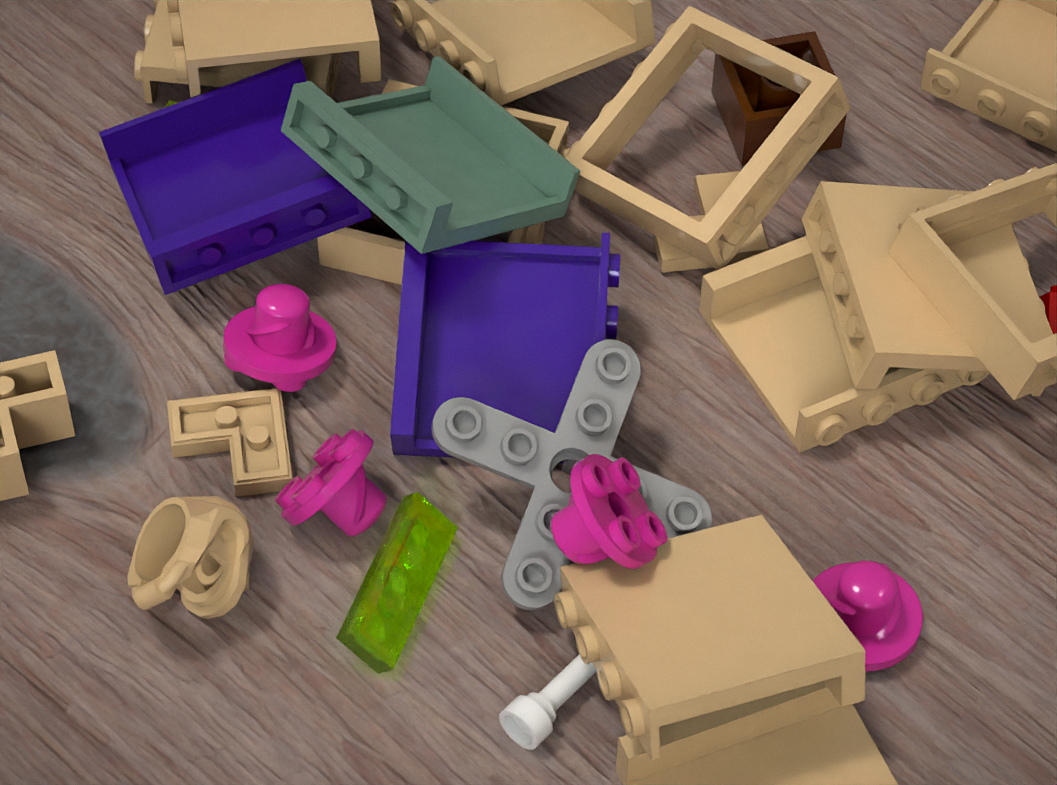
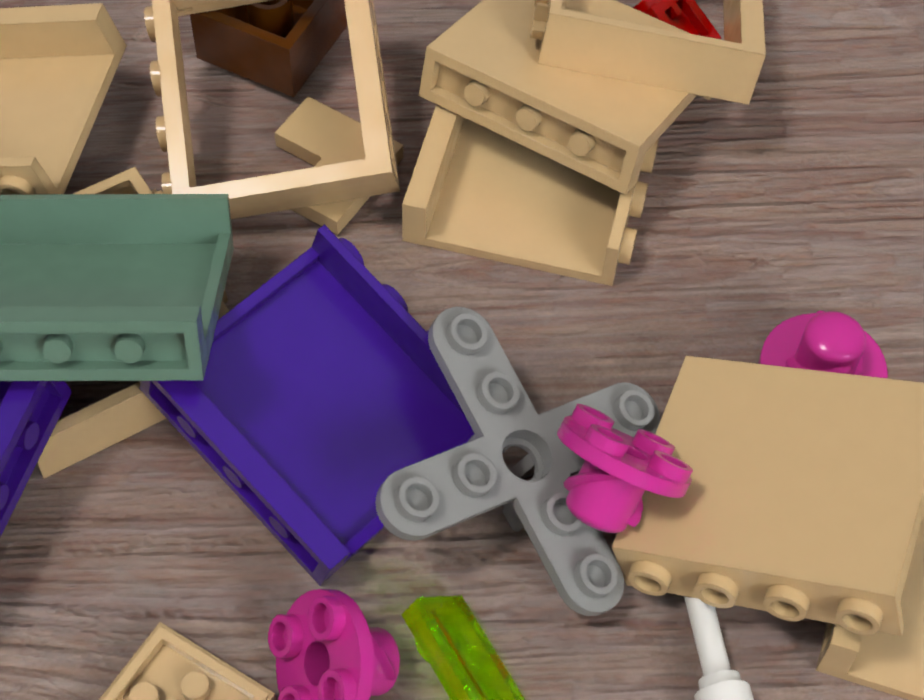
camera: 50 degrees left, 5 degrees up
dark pink plate [223,284,337,392] -> none

